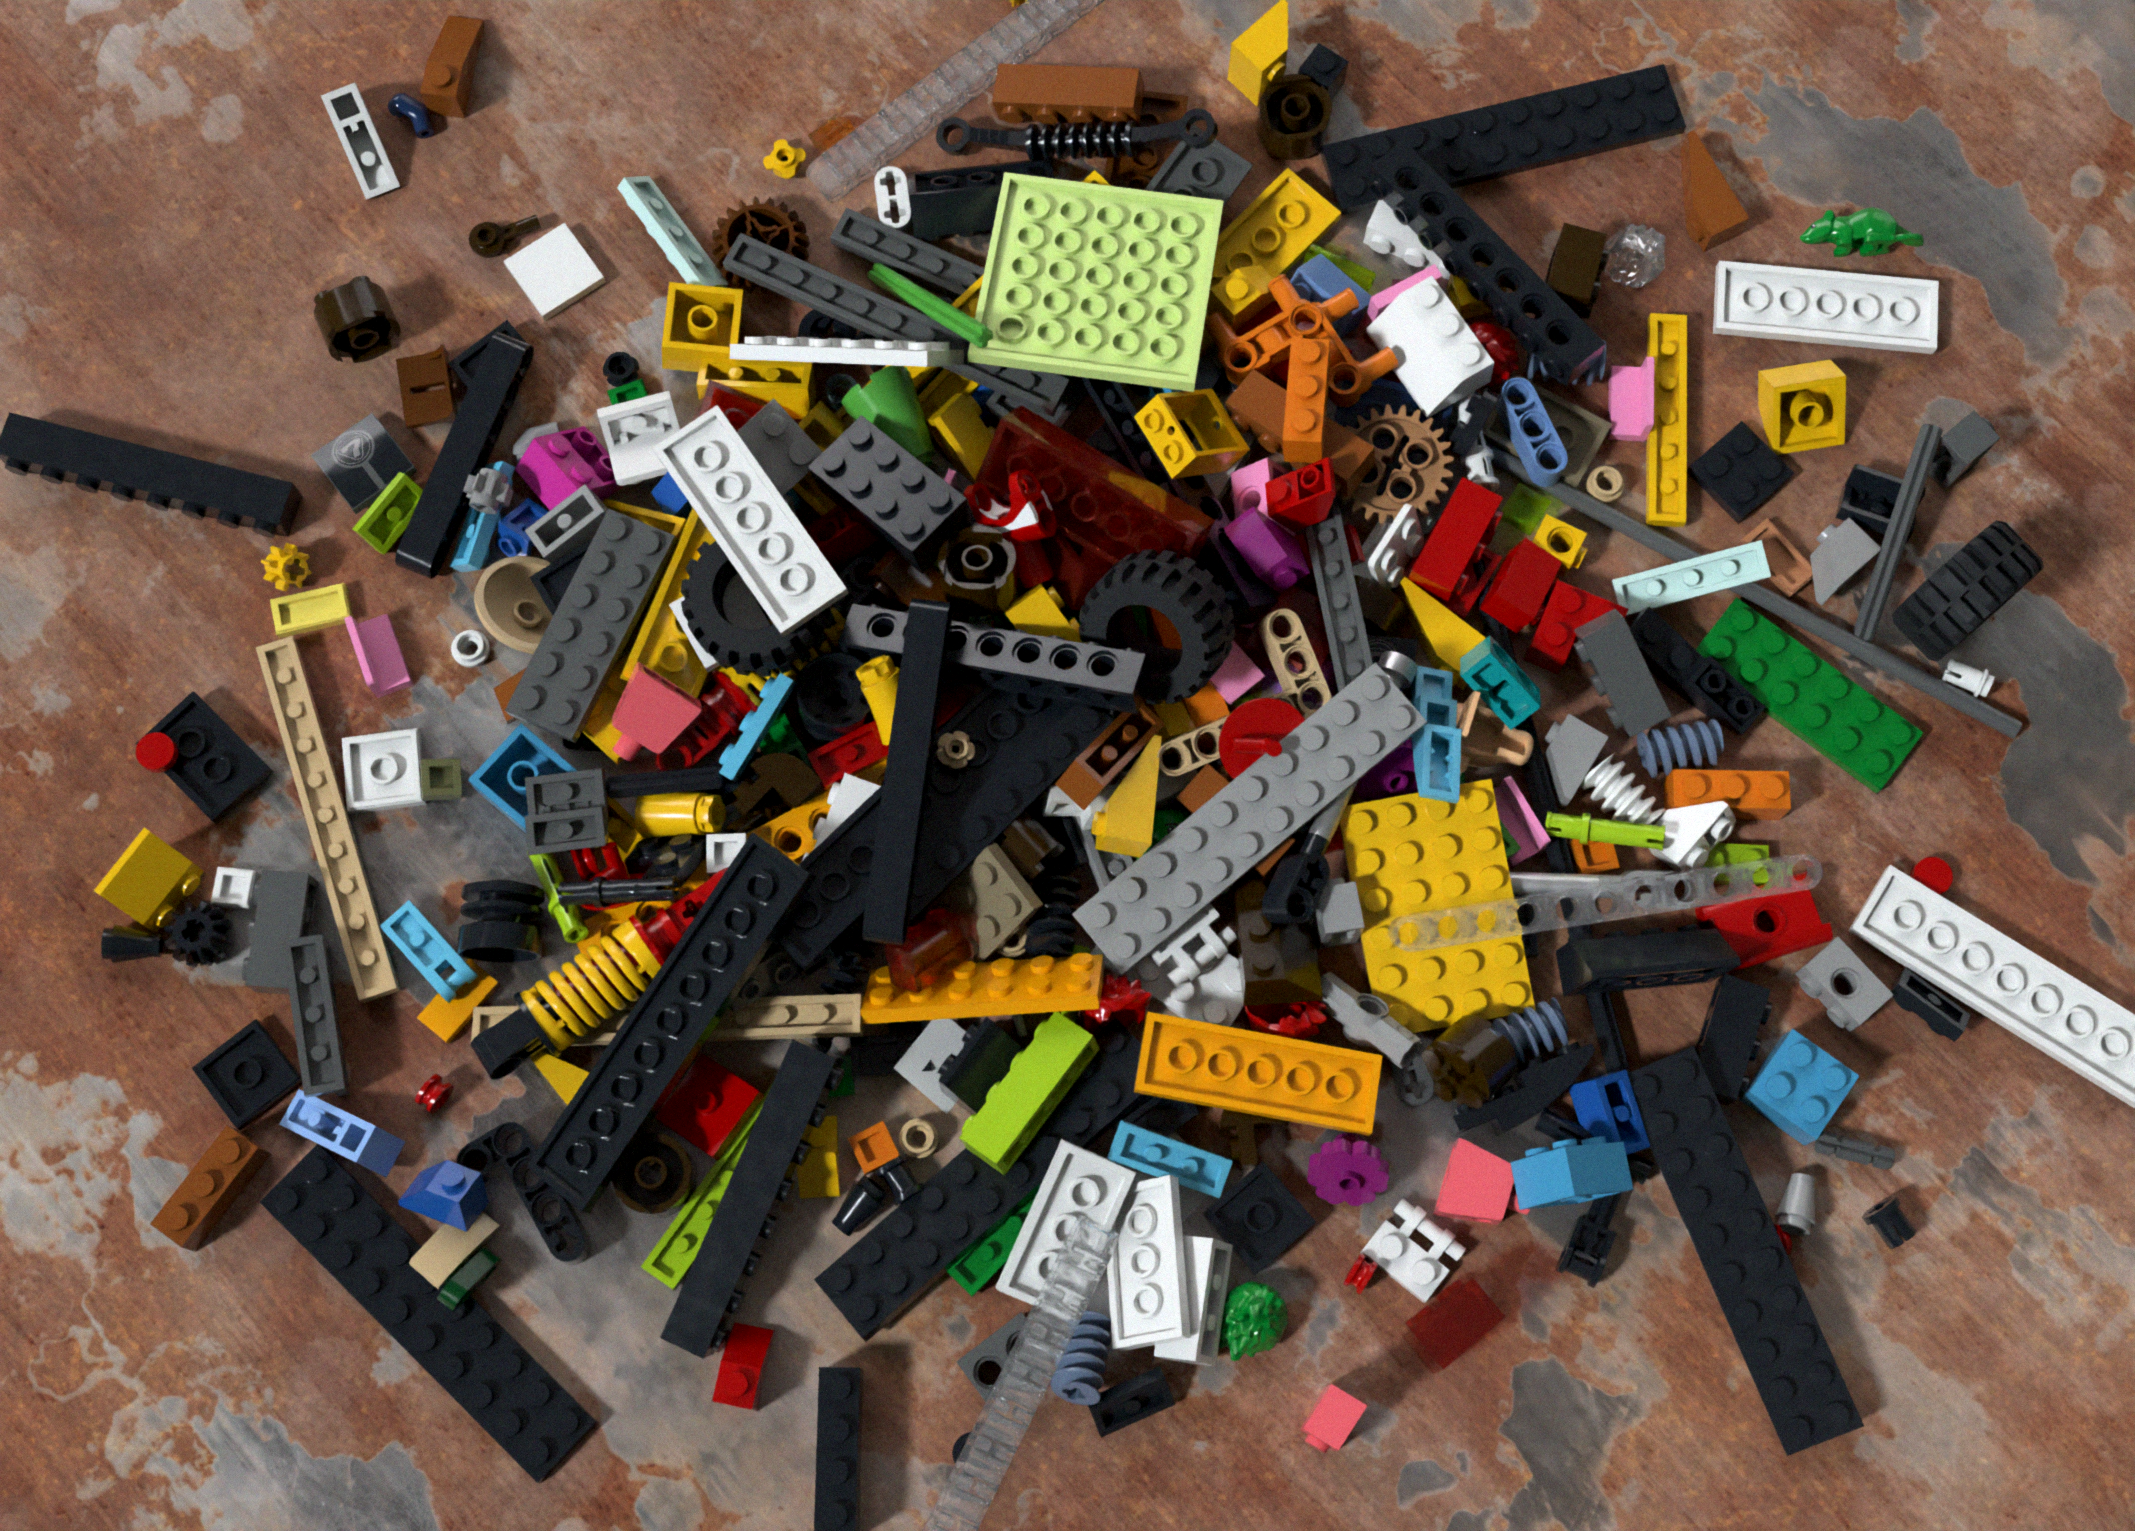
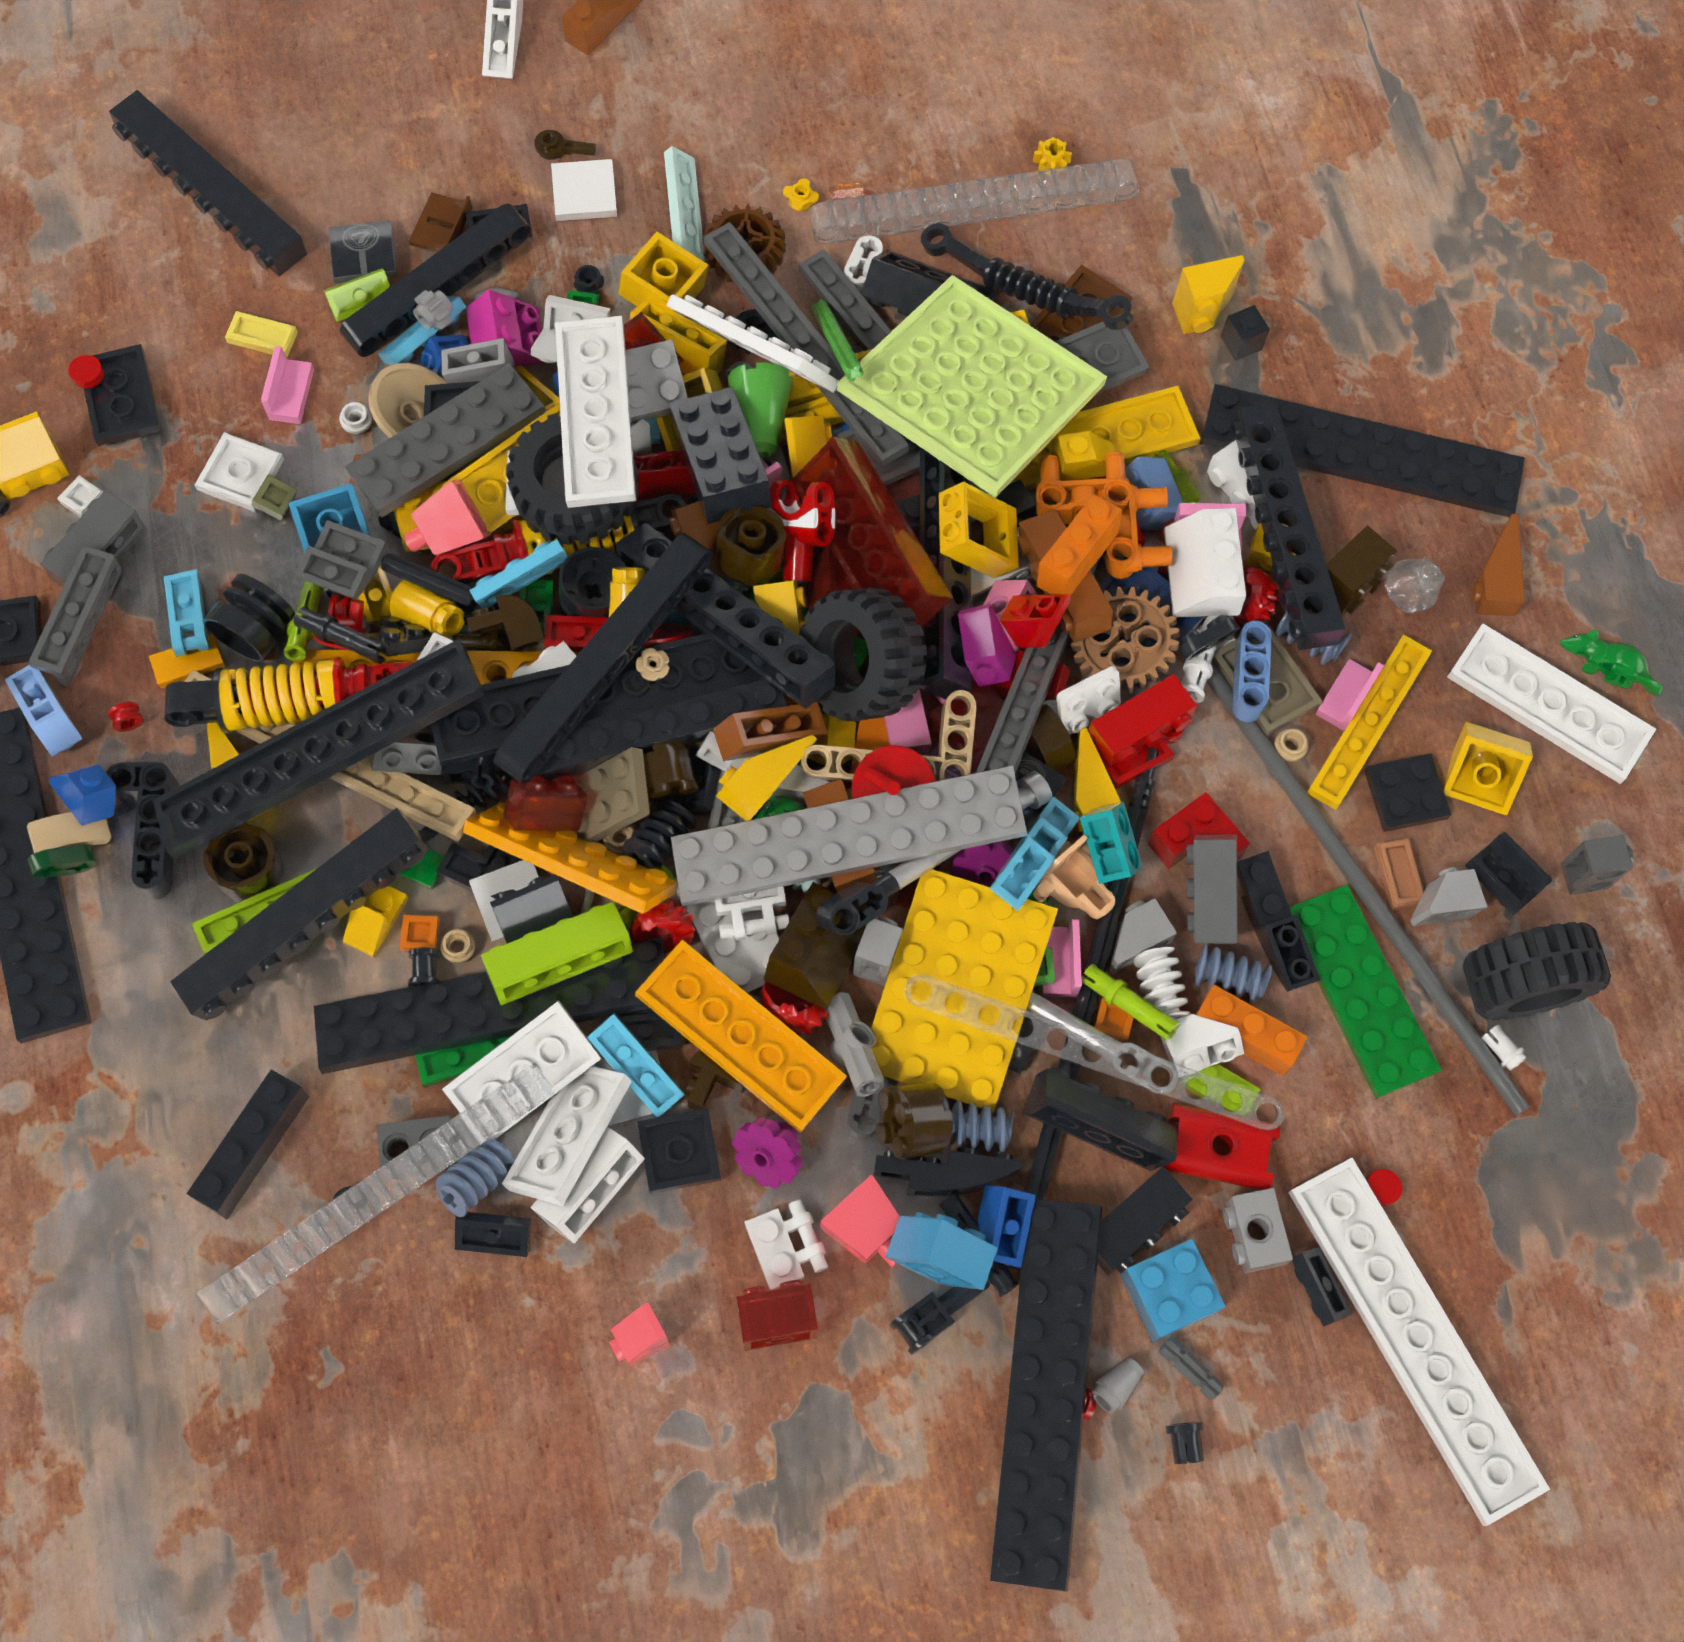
camera: 25 degrees right, 5 degrees down
black gear [164,901,234,968] -> none
tan plate [256,636,400,1003] -> none
yellow gear [261,543,312,591] -> none
dark brown brick [314,276,401,363] -> none
dark blue arm [387,93,434,139] -> none
red plate [655,1053,764,1161] -> none
red slope [712,1322,775,1411] -> none
black cone [832,1175,889,1236] -> none
dark orange brick [992,63,1145,127] -> none
green hair [1219,1281,1288,1362] -> none
dark brown brick [1257,74,1332,160] -> none
red bush [1343,1253,1378,1295] -> none
red brick [1480,537,1562,633] -> none
clear neon green plate [1501,482,1552,536] -> none
yellow brick [1532,514,1588,577] -> none
light aqua plate [1611,540,1771,616] -> none
dark grey axle [1853,424,1943,642] -> none

